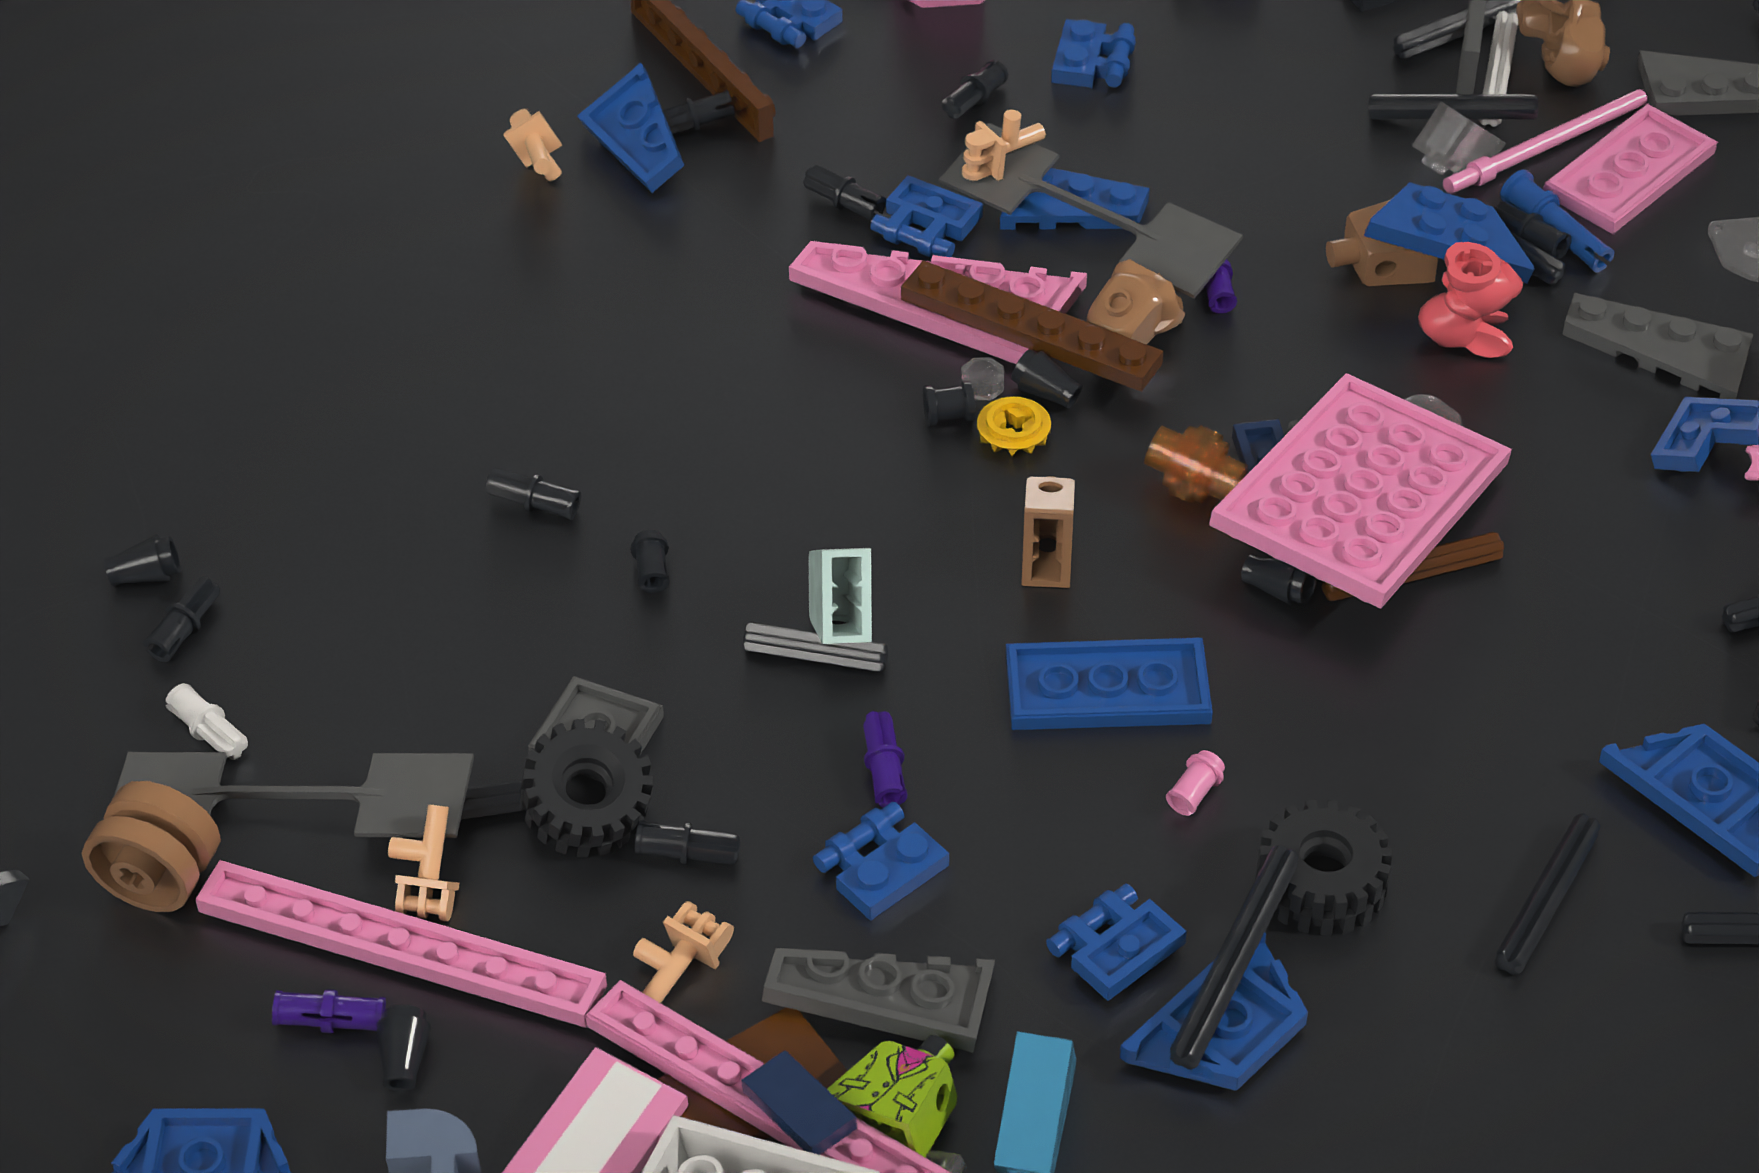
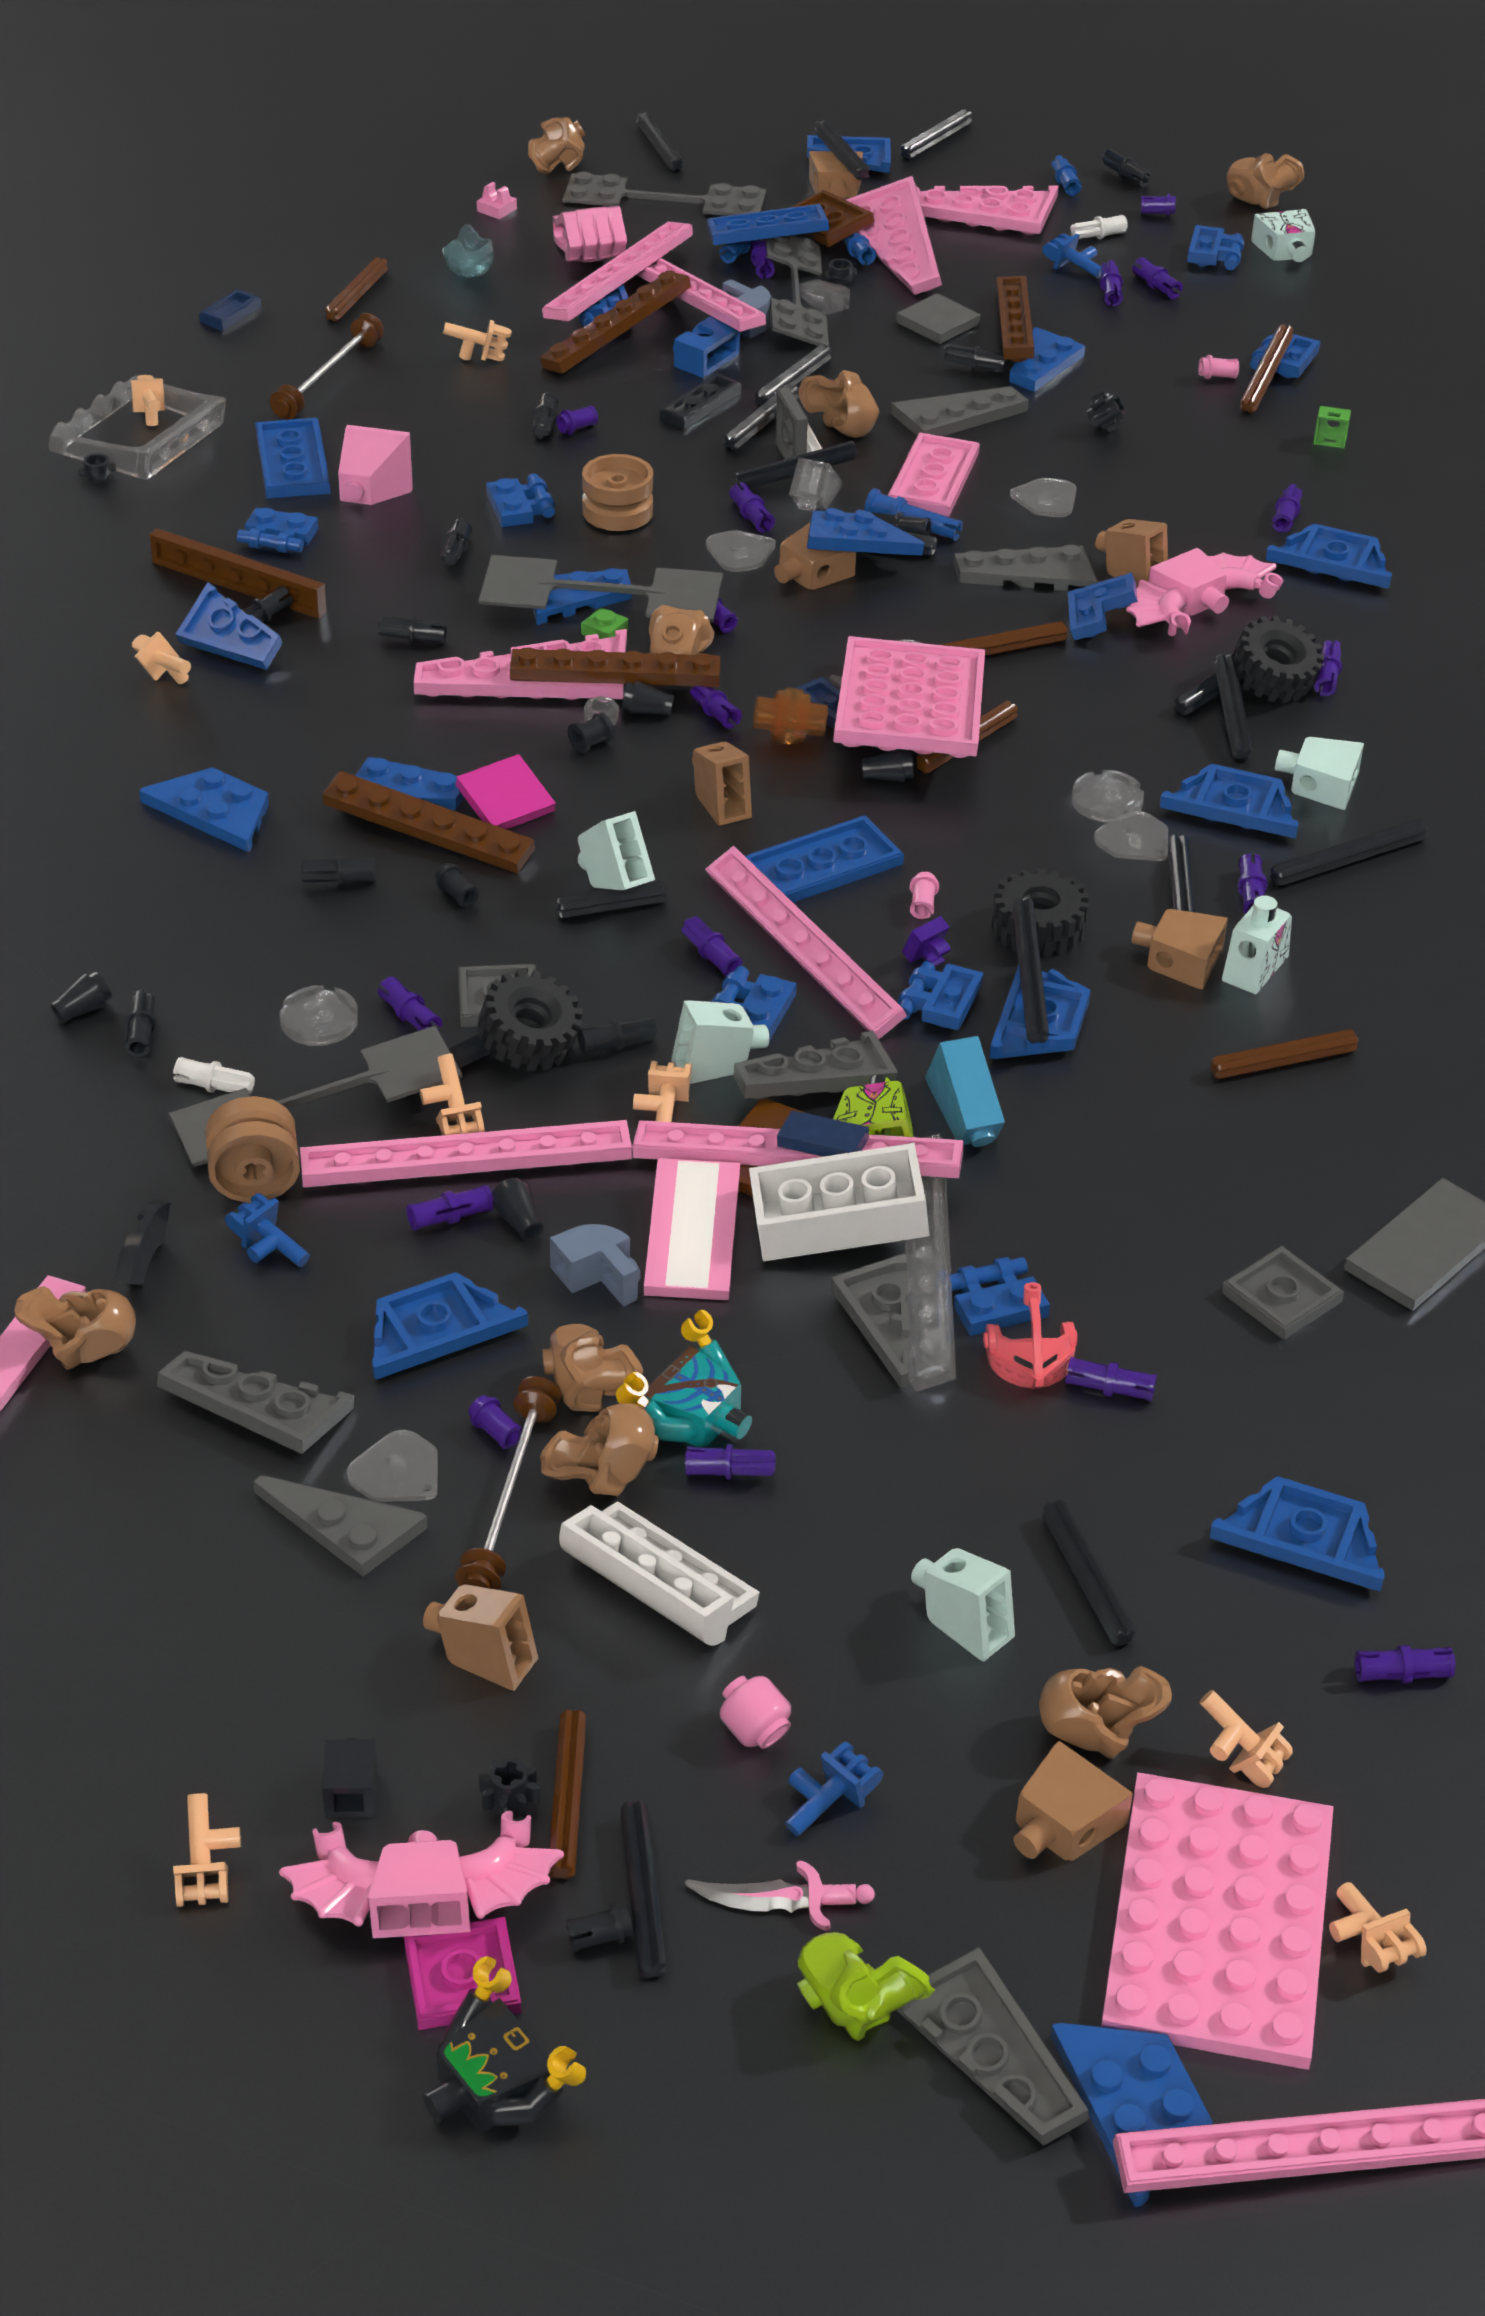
camera: 30 degrees left, 5 degrees down
blue plate [871,175,983,258] -> none
light nougat arm [962,110,1045,181] -> none
yellow gear [977,397,1051,457] -> none
coral animal [1418,242,1523,358] -> none
bright pink bar [1443,89,1647,194] -> none
none -> blue wing [139,767,269,852]
none -> blue arm [225,1193,310,1267]
none -> clear tile [279,985,358,1046]
none -> reddish brown plate [322,771,535,874]
none -> blue wing [355,757,464,810]
none -> dark purple pin [377,977,442,1031]
none -> dark pink tile [456,754,556,829]
none -> bright green plate [581,608,629,639]
none -> medium nougat wheel [582,454,653,531]
none -> light aqua torso [671,1000,769,1084]
none -> dark purple axle [690,686,742,729]
none -> bright pink tile [705,846,907,1040]
none -> clear piece [706,530,776,572]
none -> dark purple pin [729,482,775,533]
none -> dark purple tile [902,916,951,967]
none -> reddish brown axle [942,621,1068,656]
none -> clear tile [1072,770,1145,823]
none -> clear piece [1094,811,1168,861]
none -> medium nougat torso [1131,909,1228,990]
none -> light aqua torso [1222,896,1292,994]
none -> dark purple pin [1238,853,1268,914]

